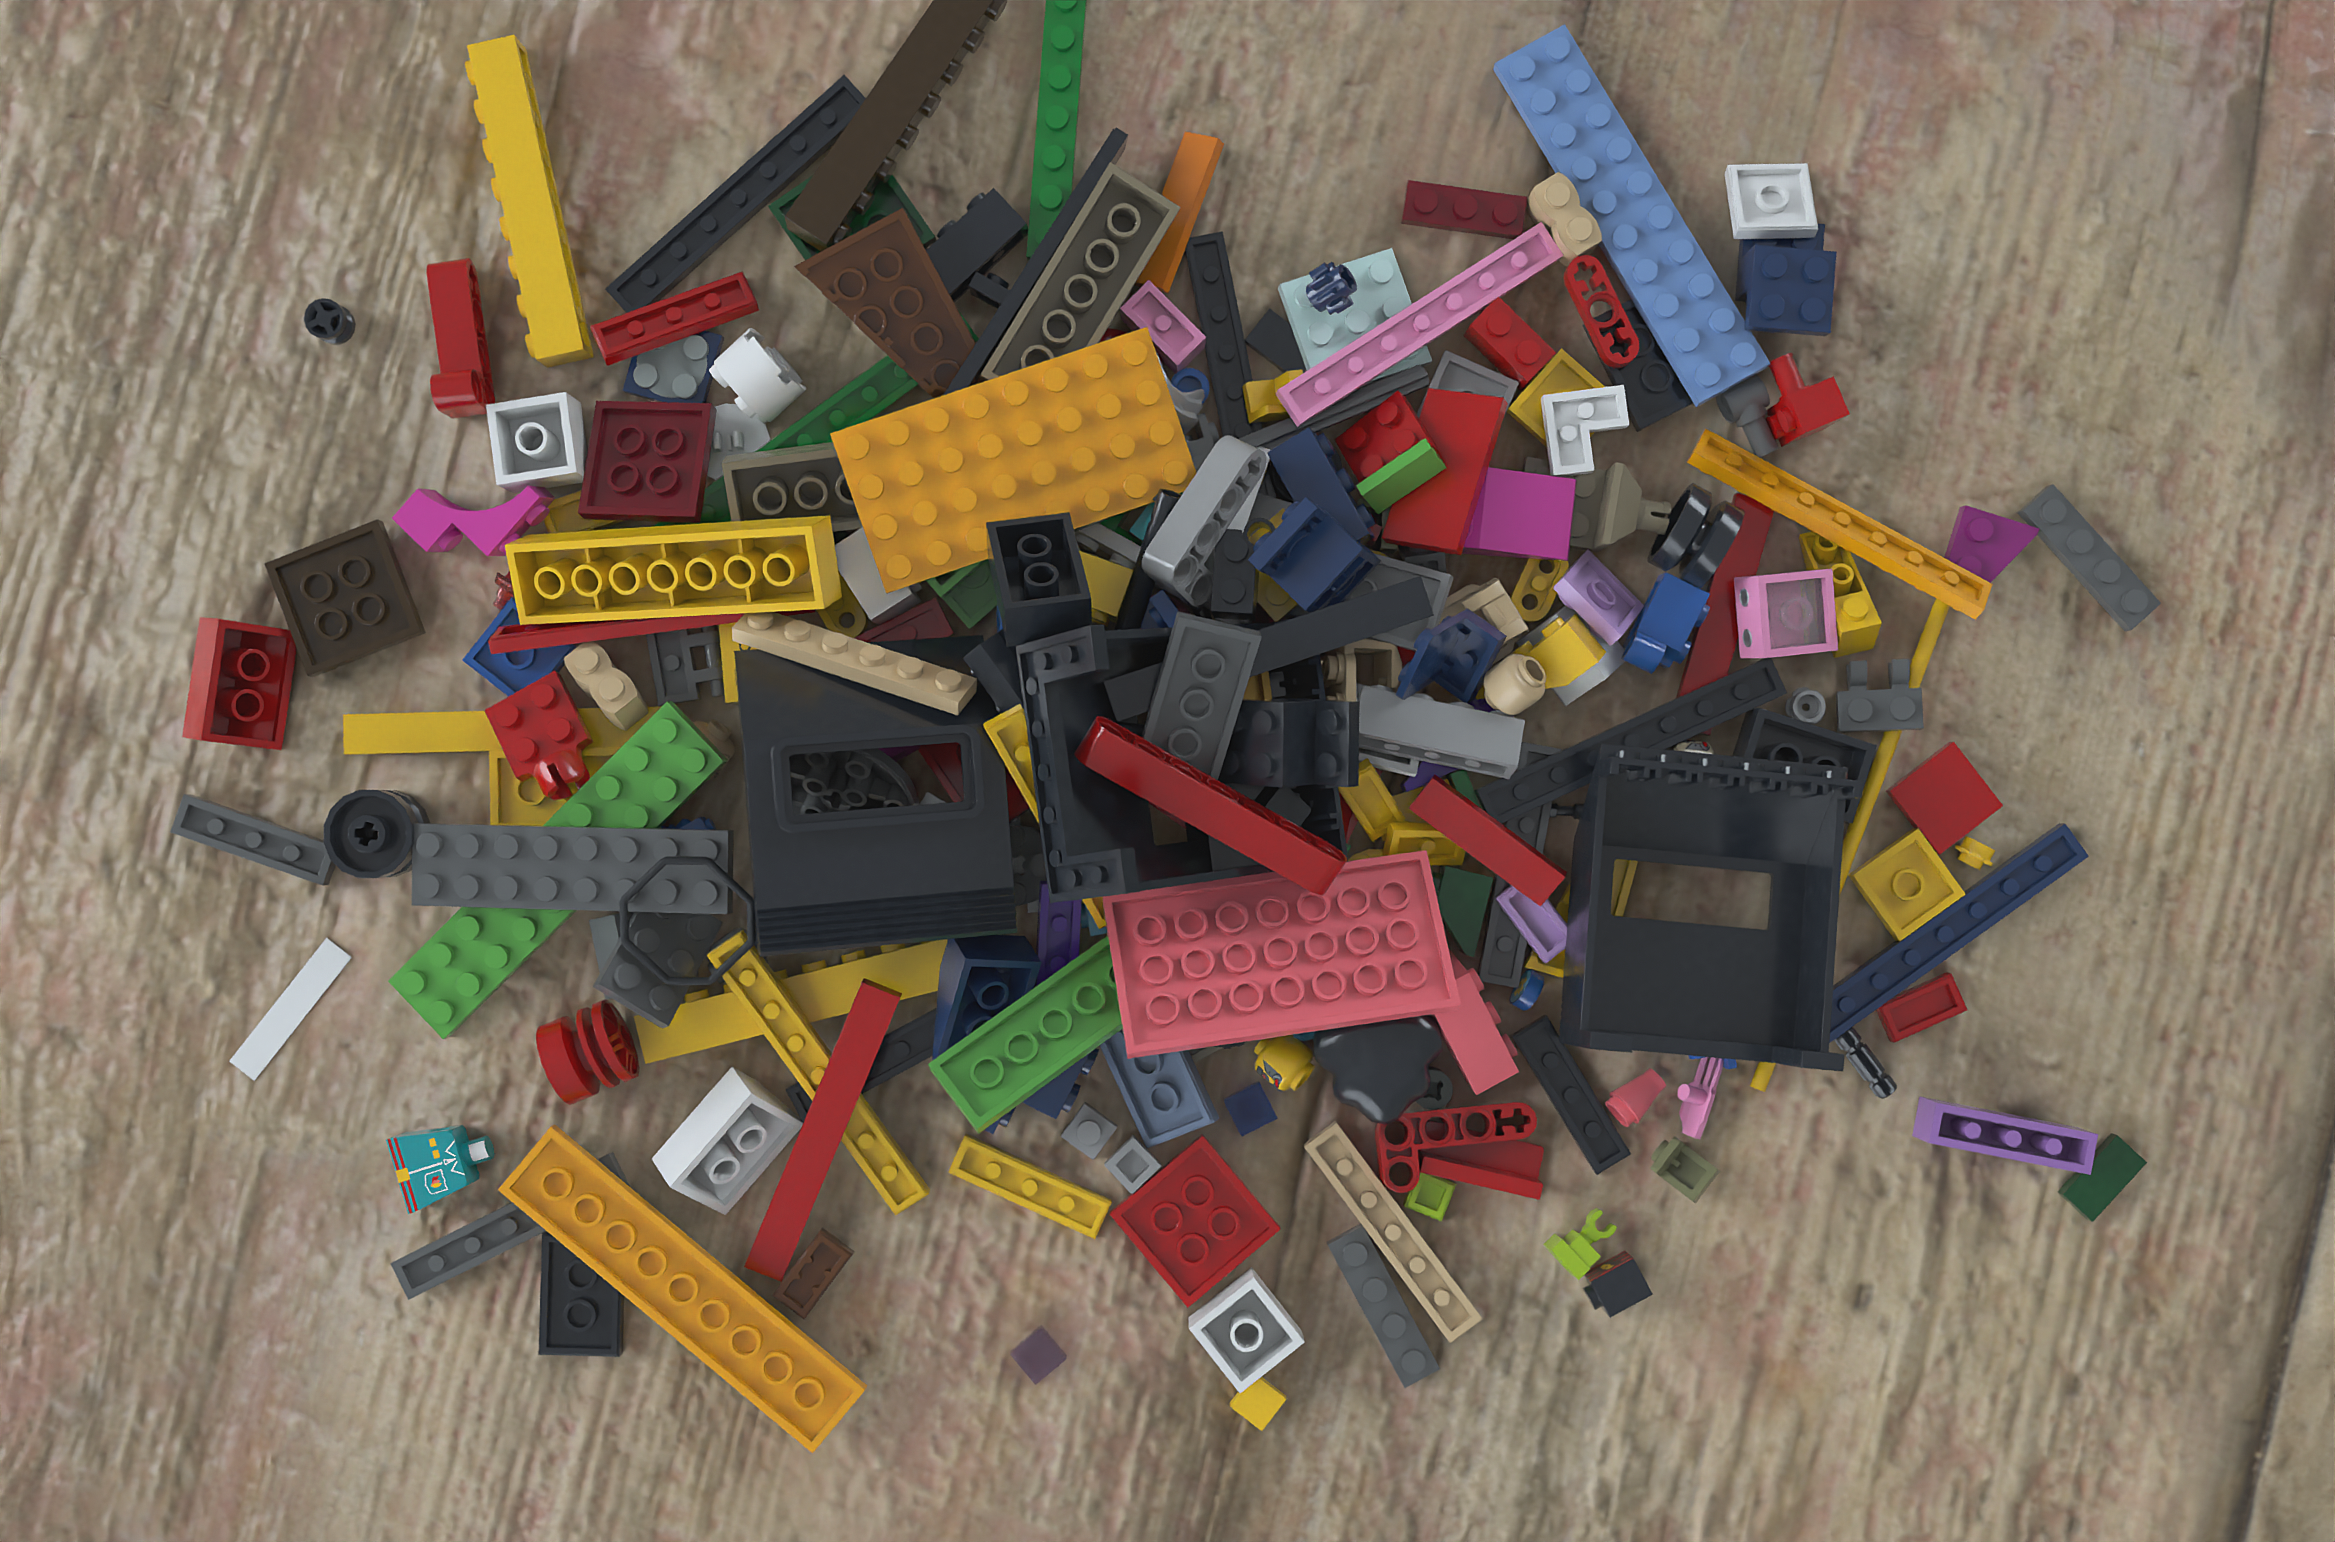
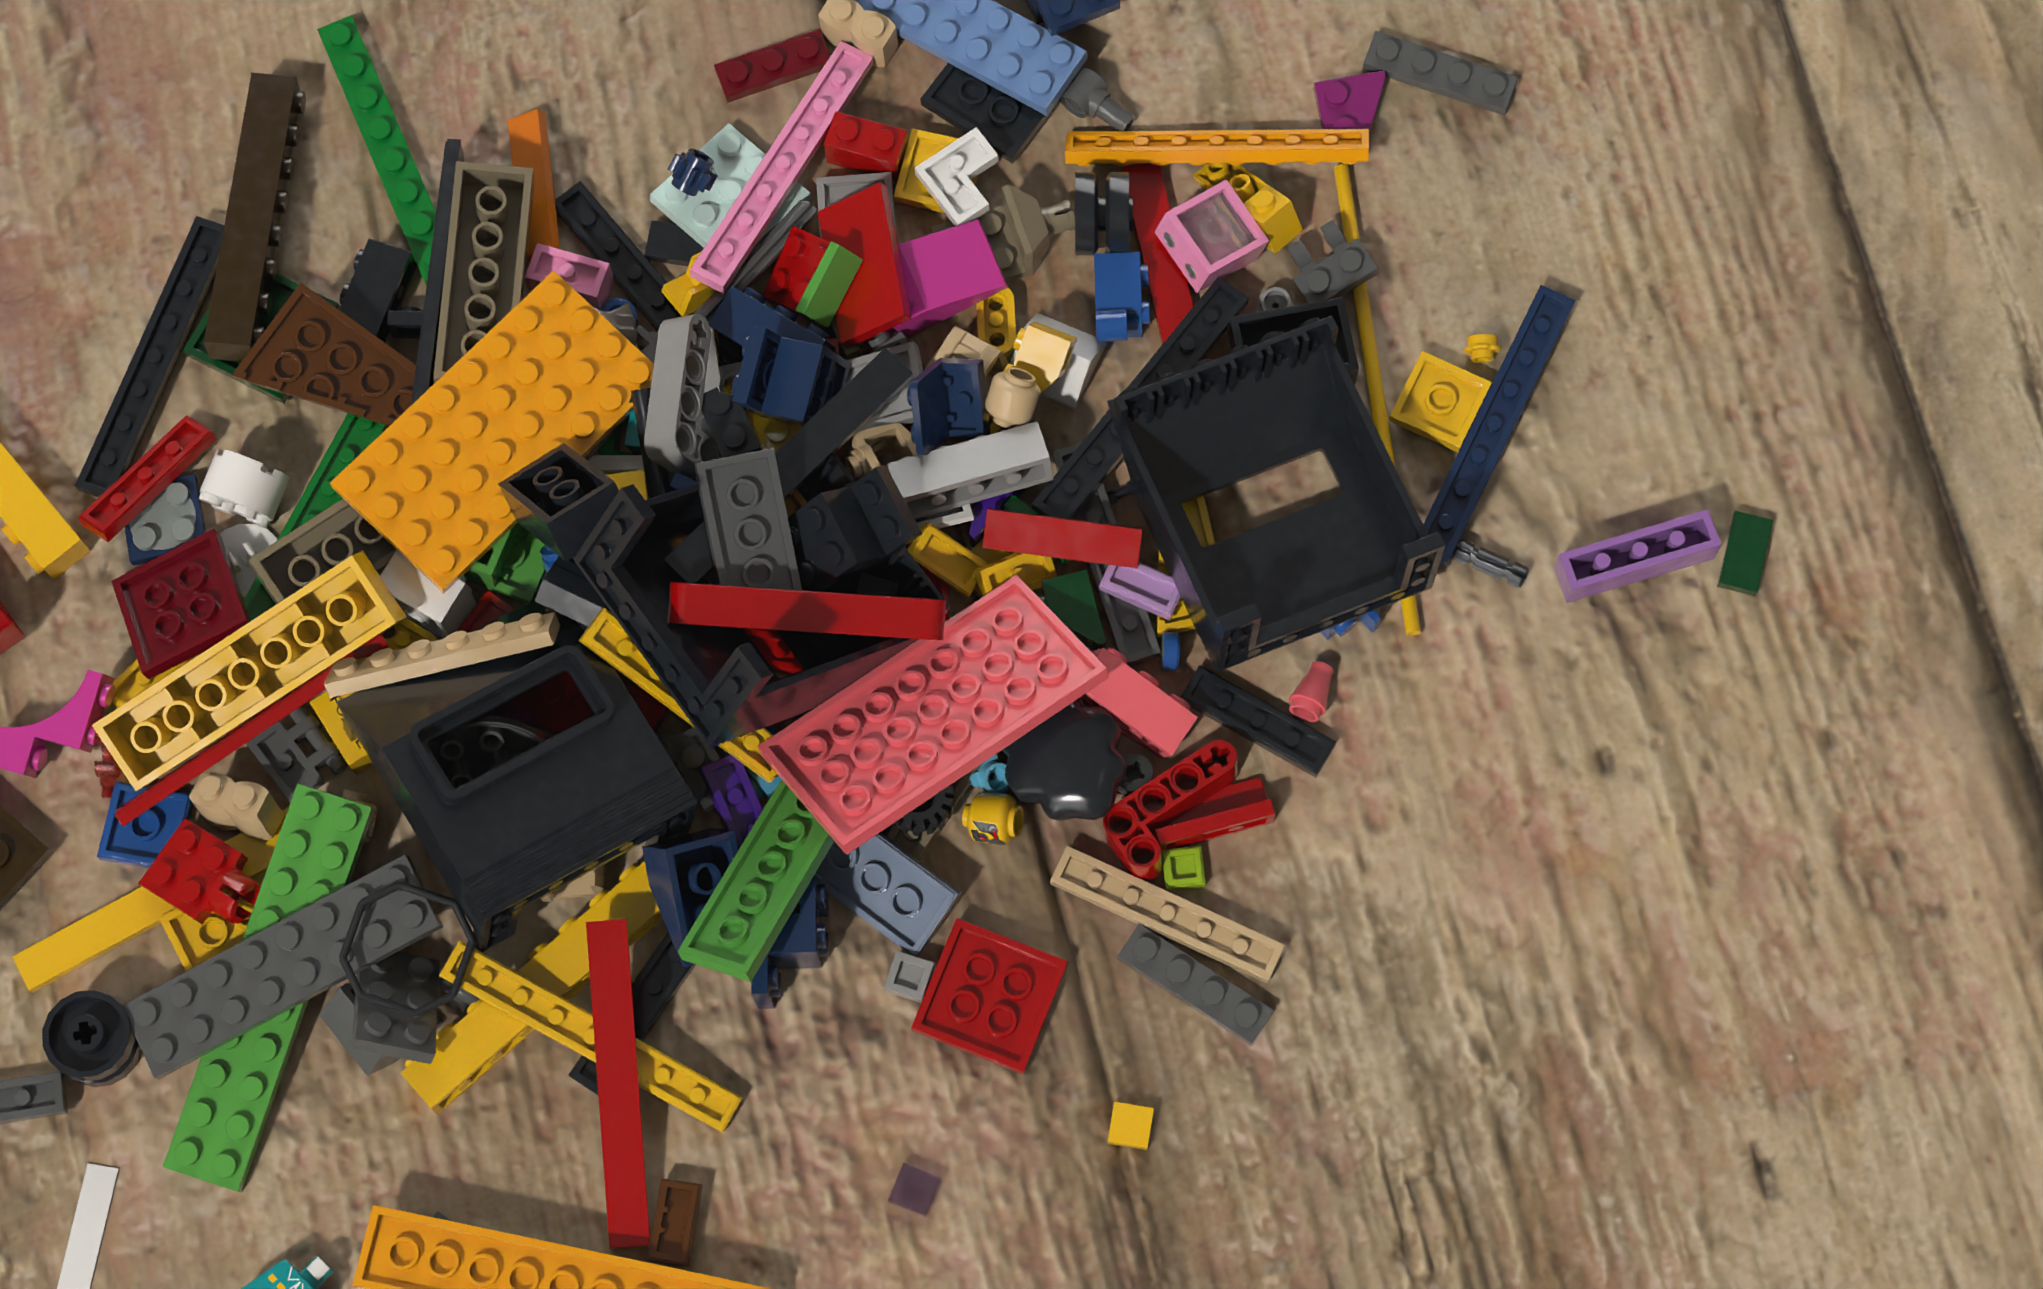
camera: 25 degrees left, 15 degrees down
white brick [486,392,588,493] -> none
red wheel [536,999,640,1105] -> none
white slope [652,1067,803,1215] -> none
yellow tile [948,1134,1112,1239] -> none
light grey plate [1061,1102,1118,1160] -> none
white brick [1188,1267,1305,1393] -> none
clear blue plate [1223,1080,1278,1137] -> none
lime piece [1543,1208,1617,1280] -> none
lavender plate [1553,549,1644,646] -> none
red beam [1564,255,1639,368] -> none
black brick [1583,1251,1653,1318] -> none
olive bracket [1650,1137,1720,1204] -> none
bright pink piece [1678,1057,1724,1139] -> none
red brick [1766,352,1850,447] -> none
red tile [1876,972,1968,1043] -> none
red tile [1886,742,2003,855] -> none

